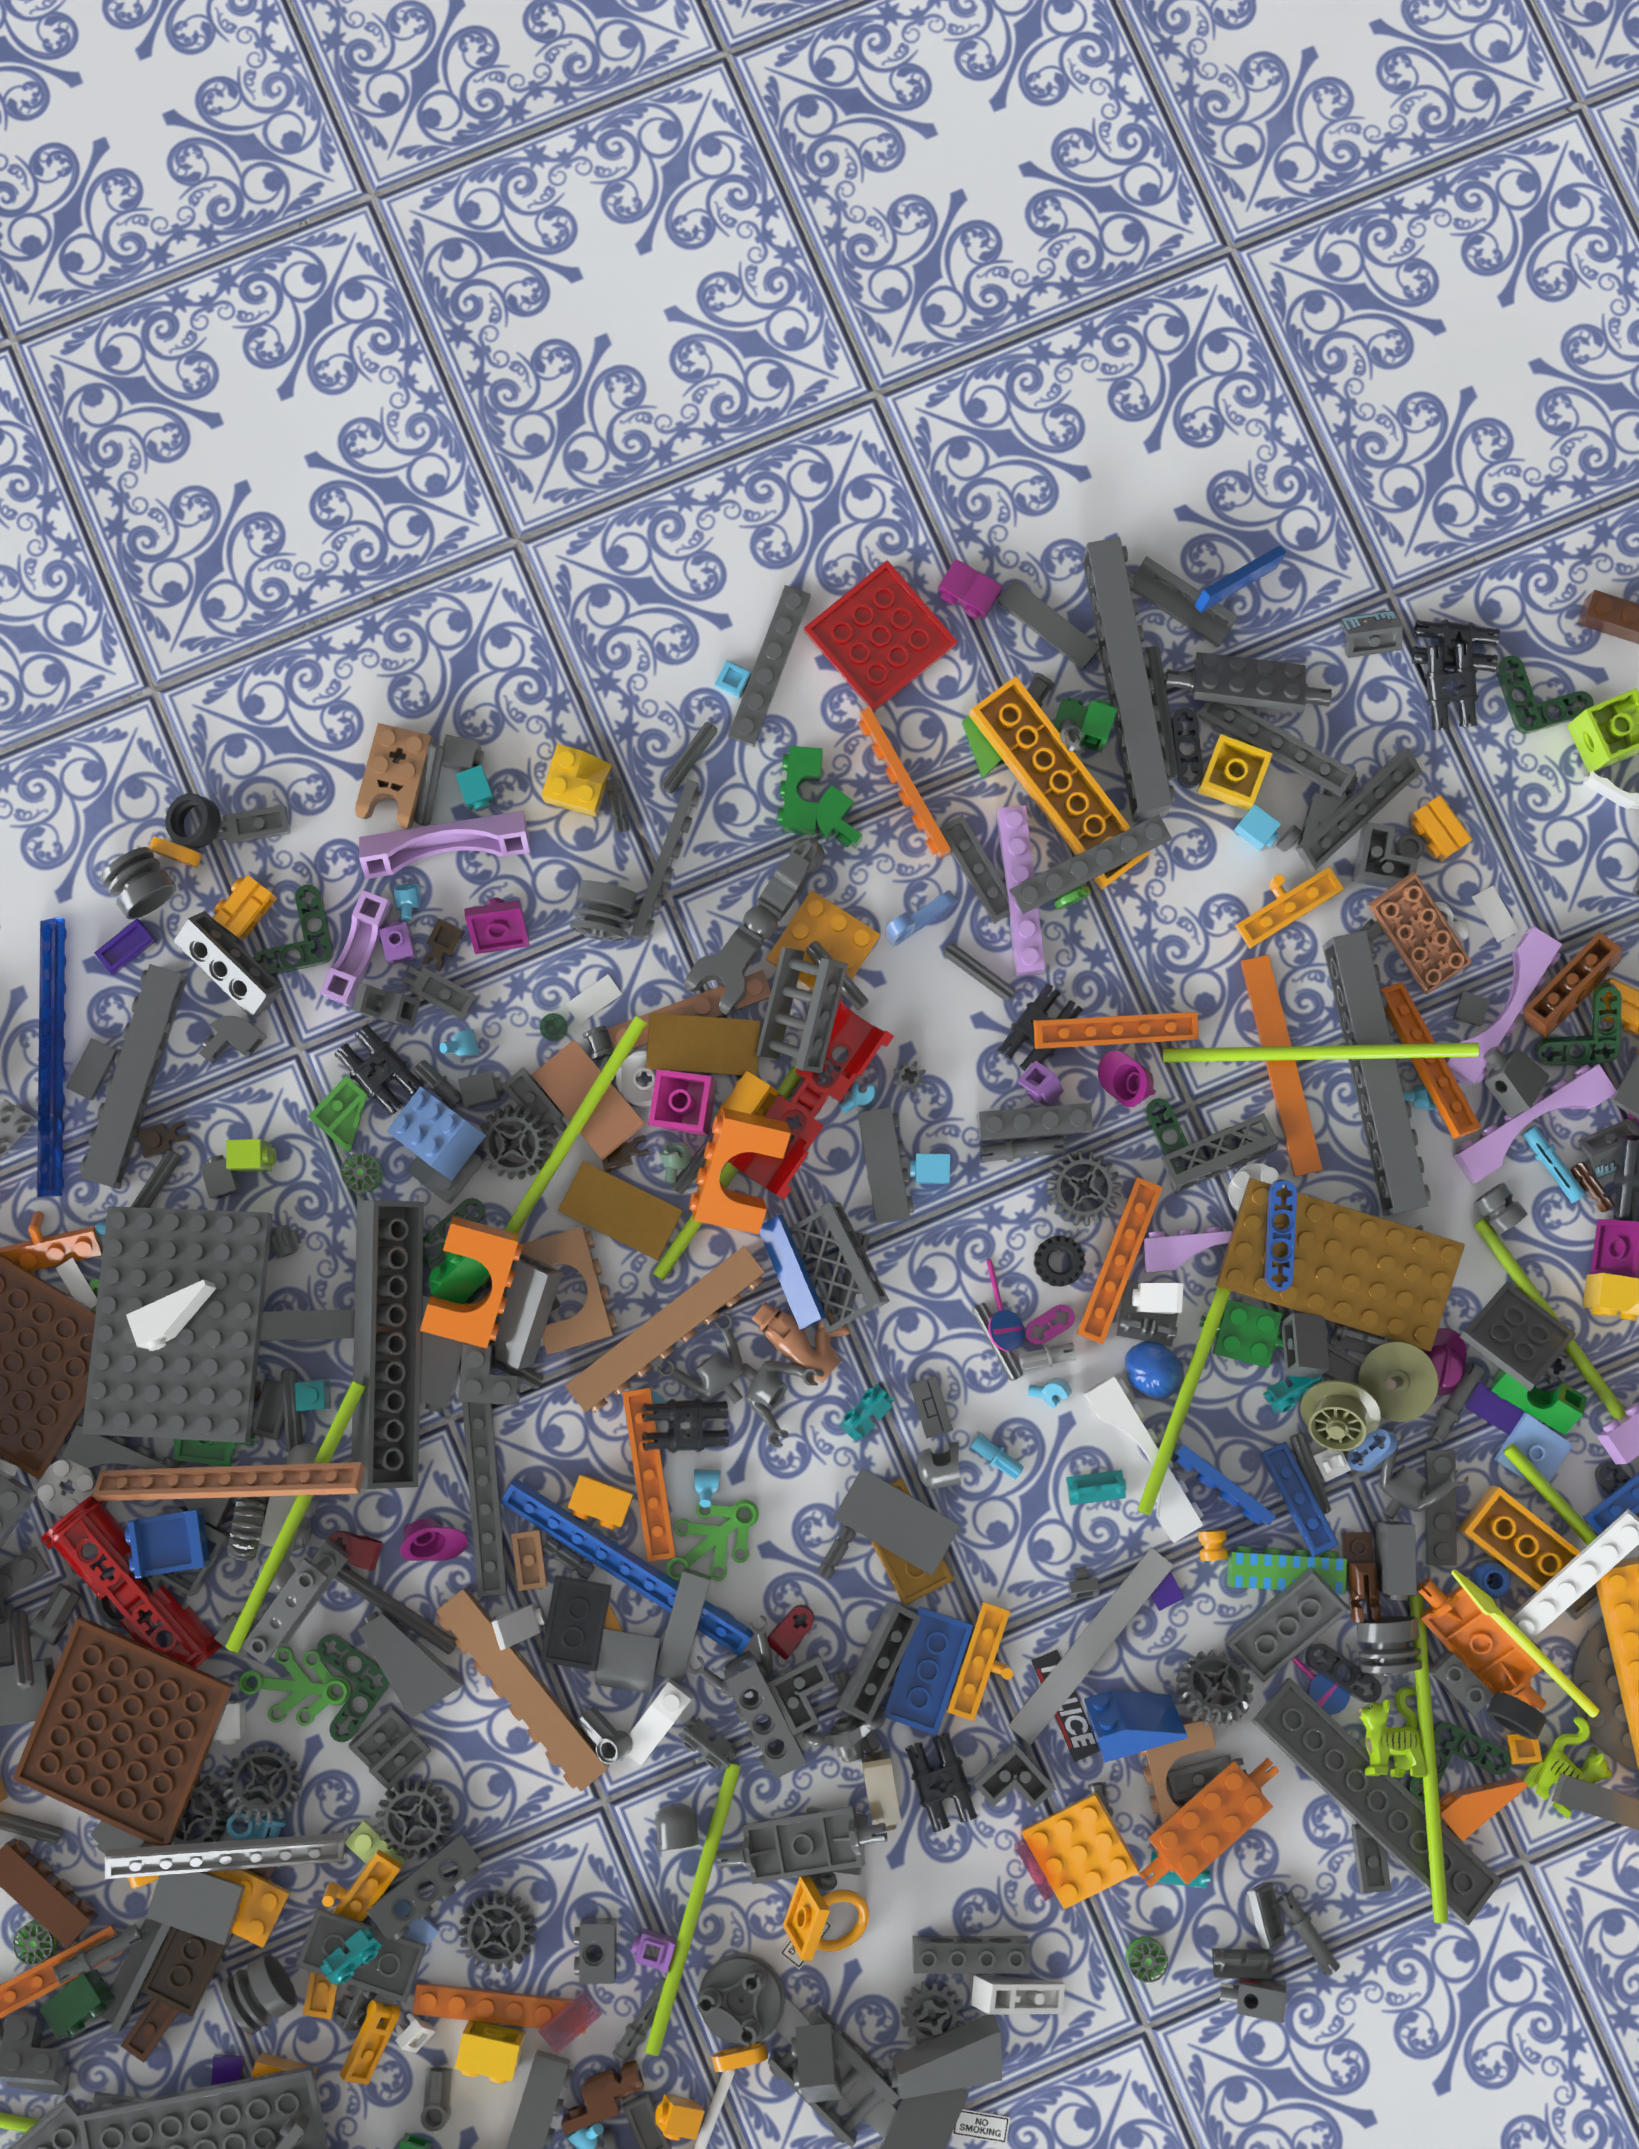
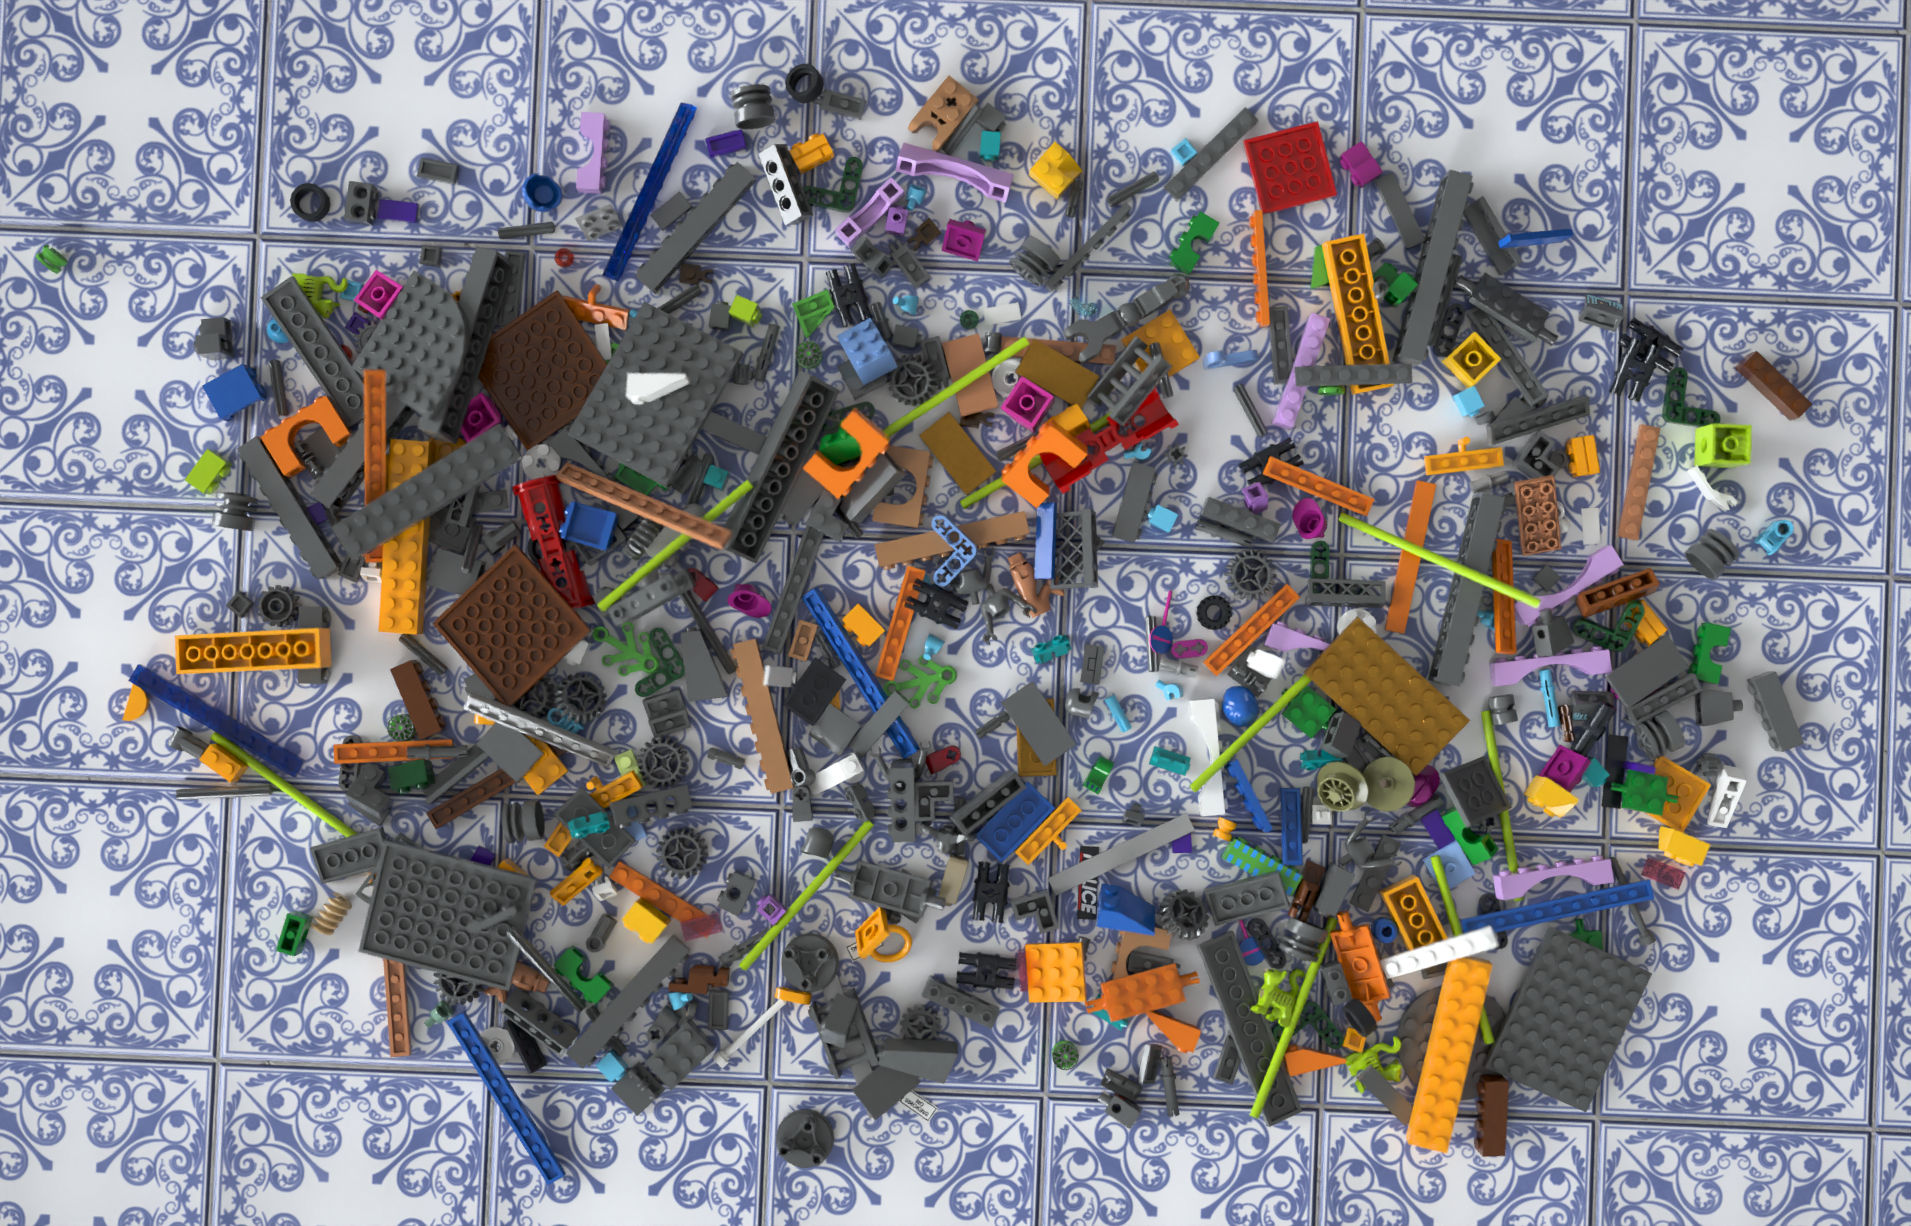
camera: 25 degrees right, 5 degrees up
dark brown tile [141,1927,234,2017] -> none
light orange beam [149,837,202,868] -> none
dark grey brick [199,1016,267,1064] -> none
light orange brick [655,2094,705,2140] -> none
sand green piece [659,1141,691,1183] -> none
green brick [816,785,863,849] -> none
white slope [971,1975,1065,2015] -> none
blue beam [1264,1179,1297,1291] -> none
medium blue beam [1347,1429,1397,1472] -> none
neon yellow piece [1452,1569,1599,1717] -> none
none -> dark grey axle [707,748,745,769]
none -> dark grey pin [753,323,780,382]
none -> dark grey piece [792,786,813,822]
none -> medium blue beam [931,514,978,587]
none -> black pin [956,952,1017,990]
none -> clear light blue arm [1068,296,1097,316]
none -> green leg [1082,755,1114,795]
none -> orange slope [1145,1010,1201,1053]
none -> light grey axle [1469,471,1509,493]
none -> nougat plate [1617,424,1660,541]

